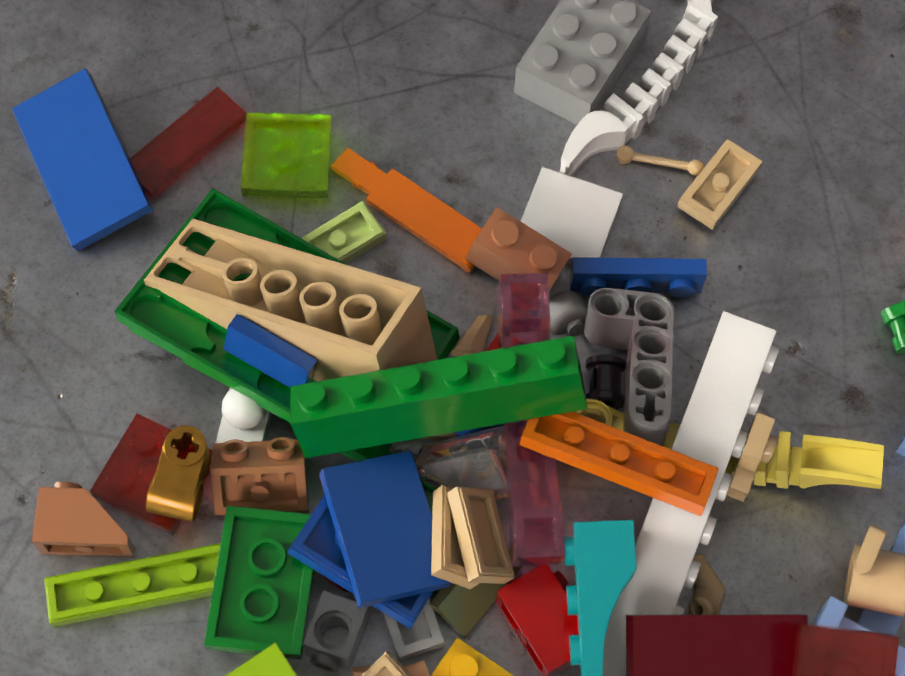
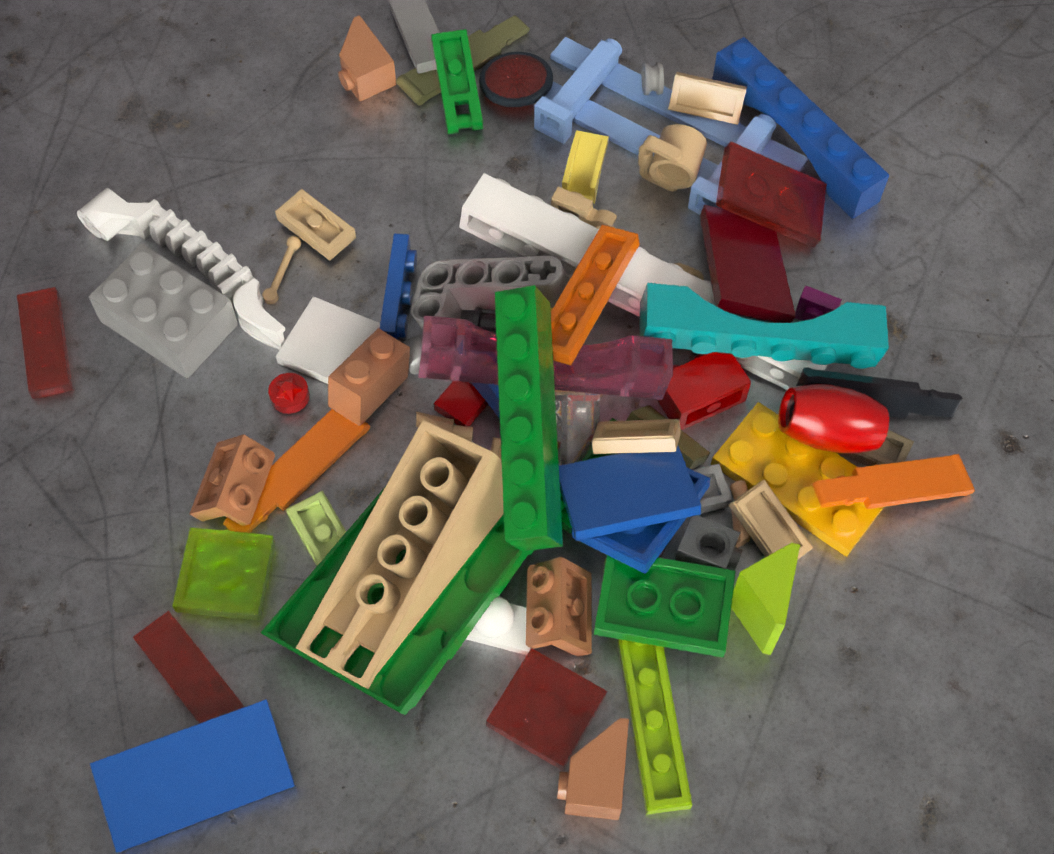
camera: 85 degrees left, 5 degrees down
pearl gold piece [146,425,211,522] -> none
blue tile [223,314,317,388] -> none
tan tile [447,486,515,584] -> none
none -> nougat bracket [189,434,275,526]
none -> red tile [268,373,310,414]

